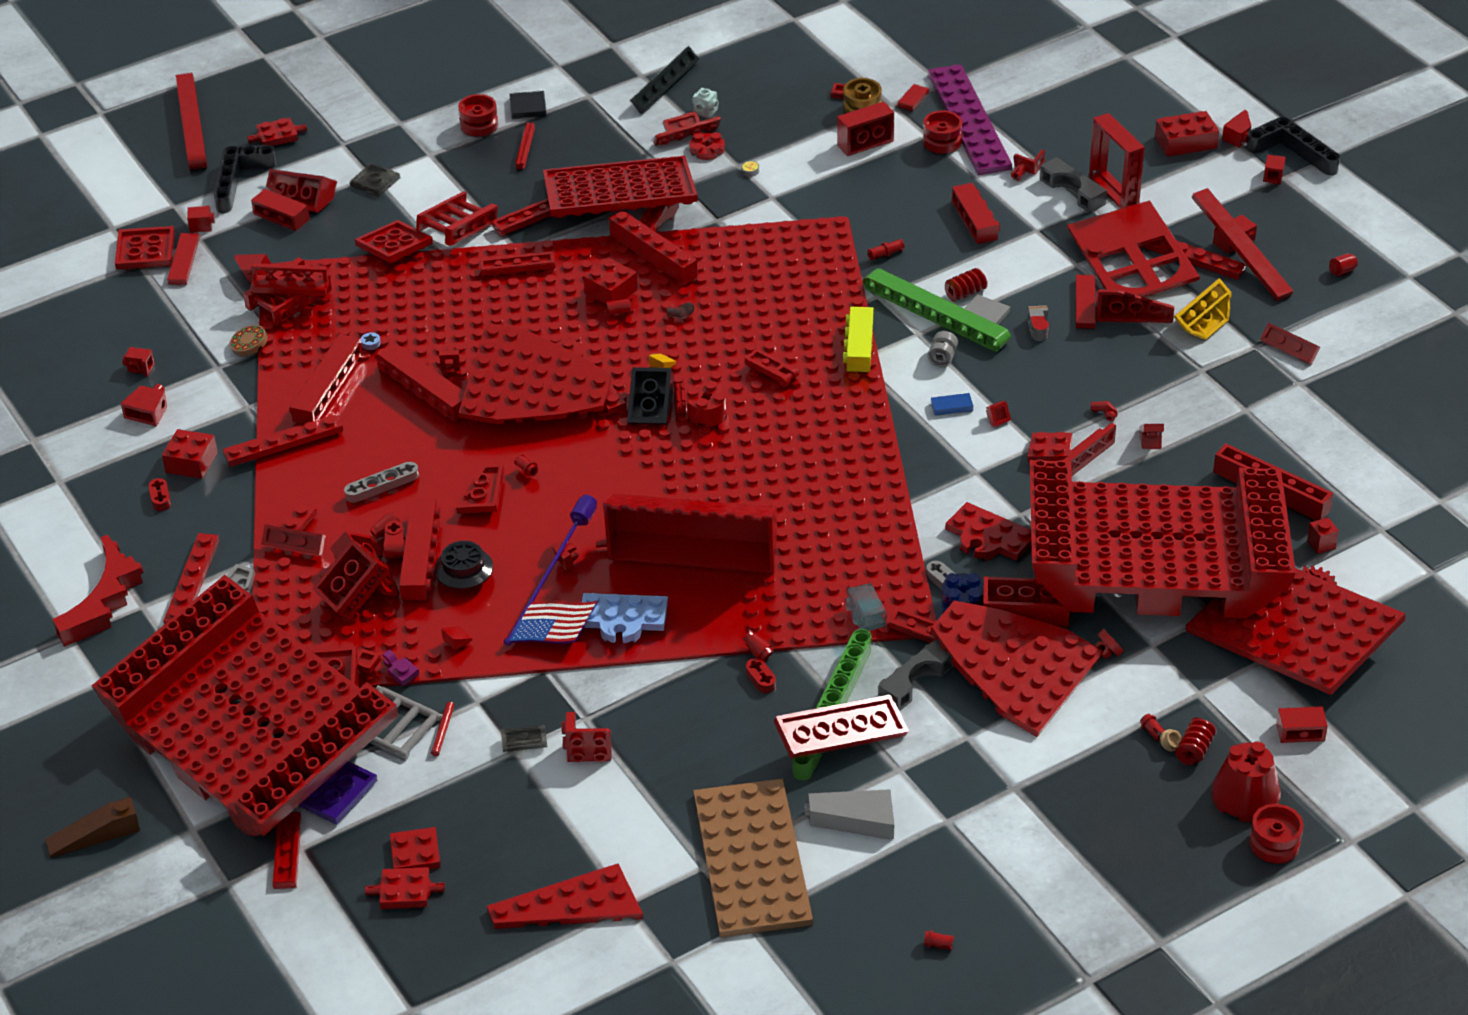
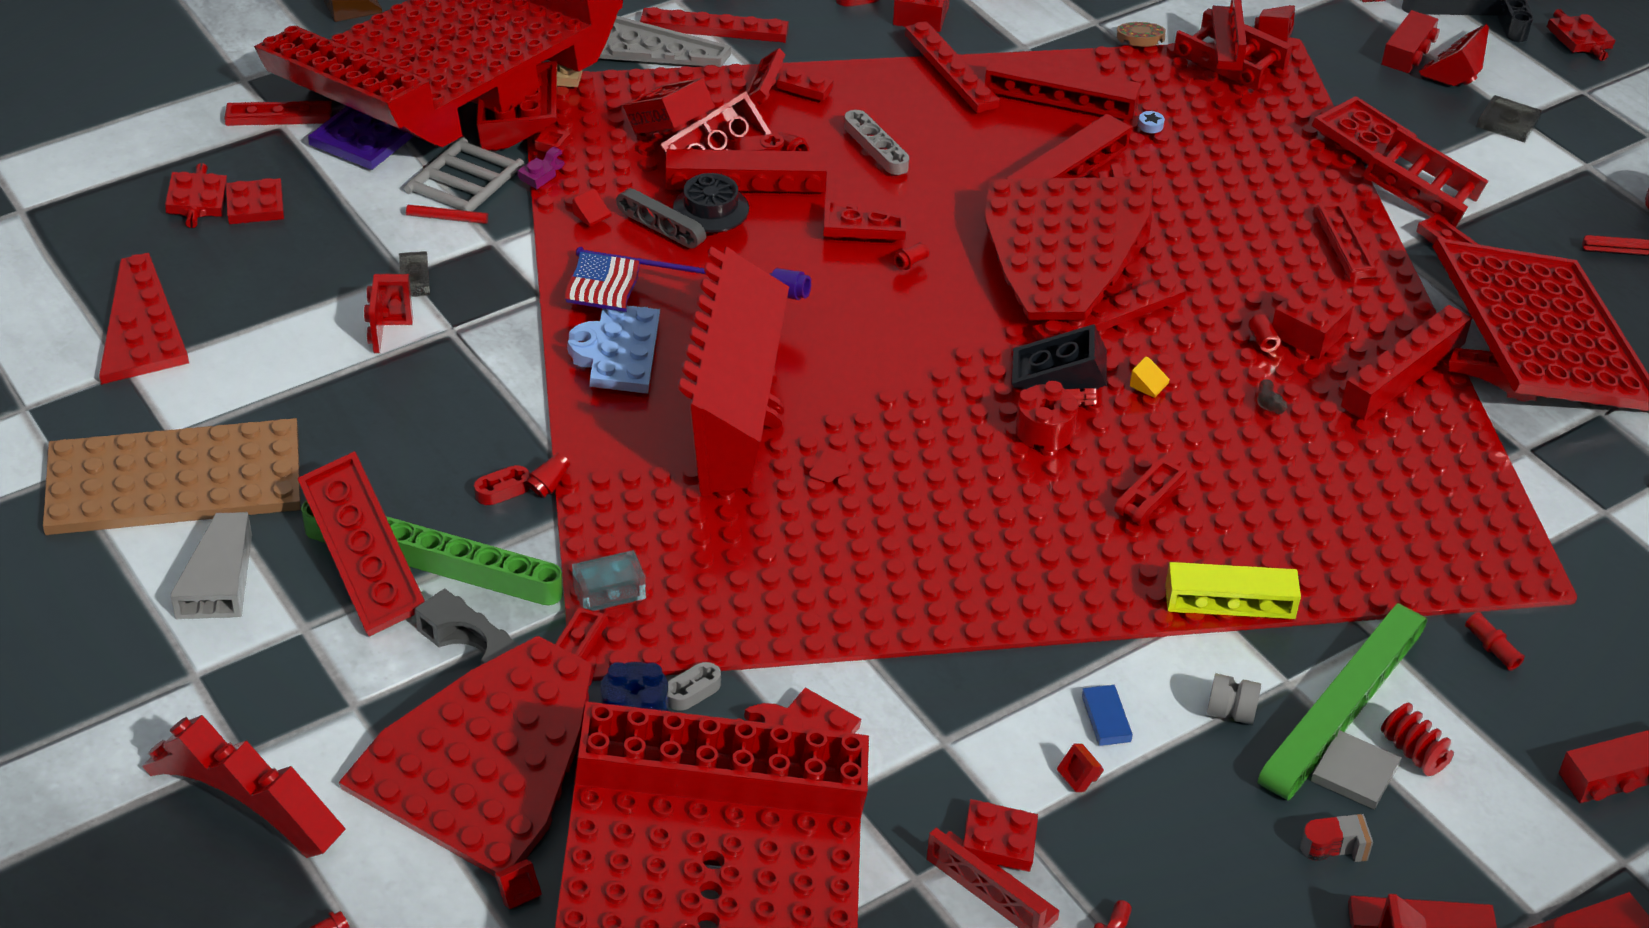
camera: 85 degrees right, 0 degrees up
none -> red arch [142,715,346,858]
none -> dark grey beam [616,188,706,249]

